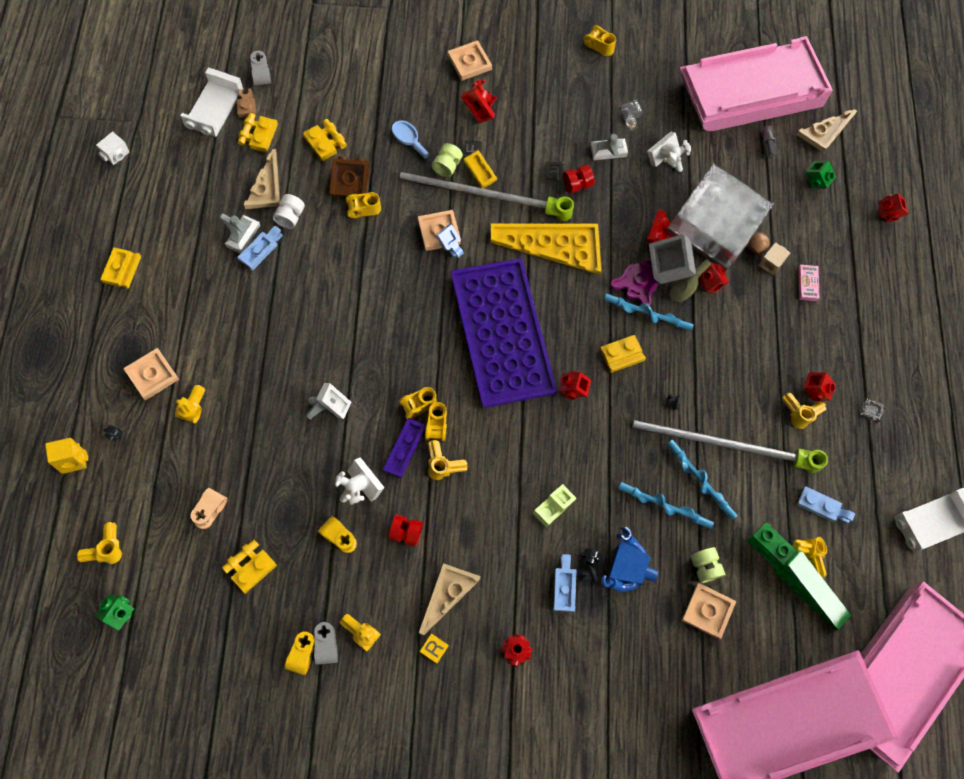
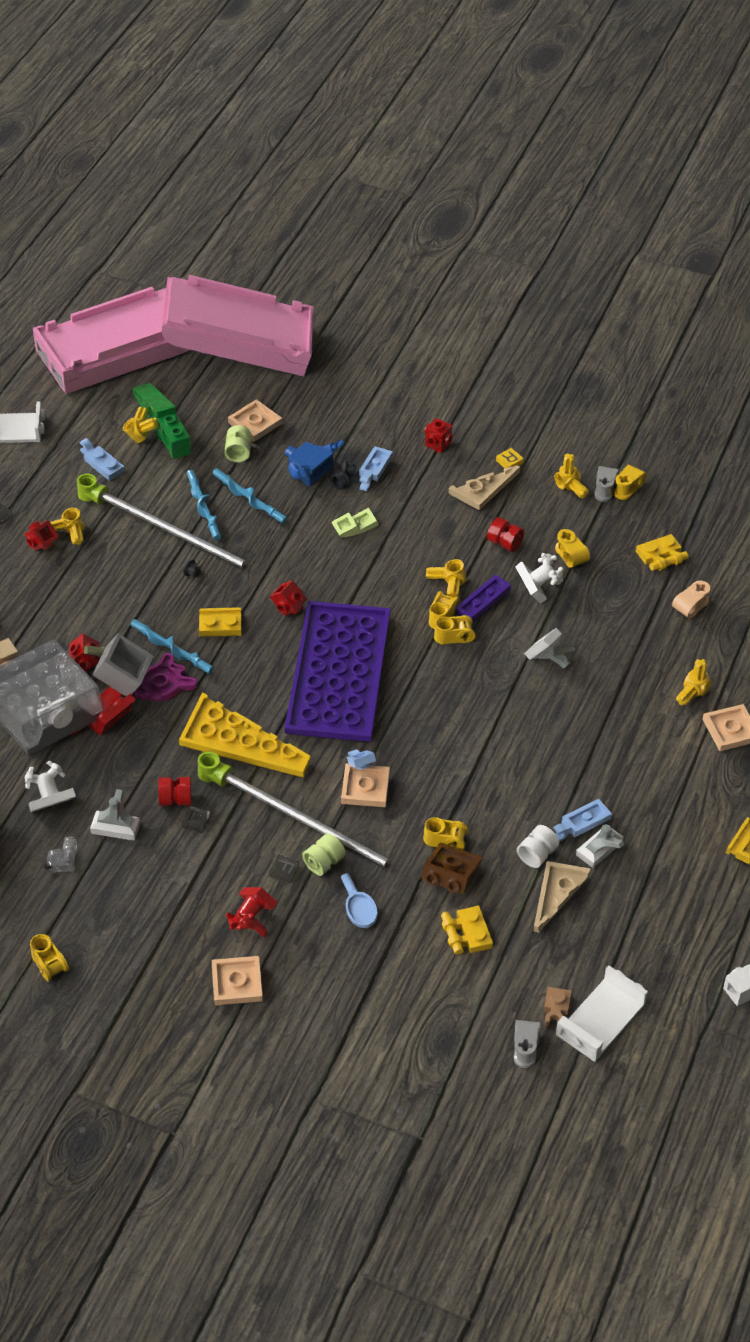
camera: 155 degrees left, 20 degrees down
yellow plate [238,113,278,152] -> none
yellow plate [463,150,497,189] -> none

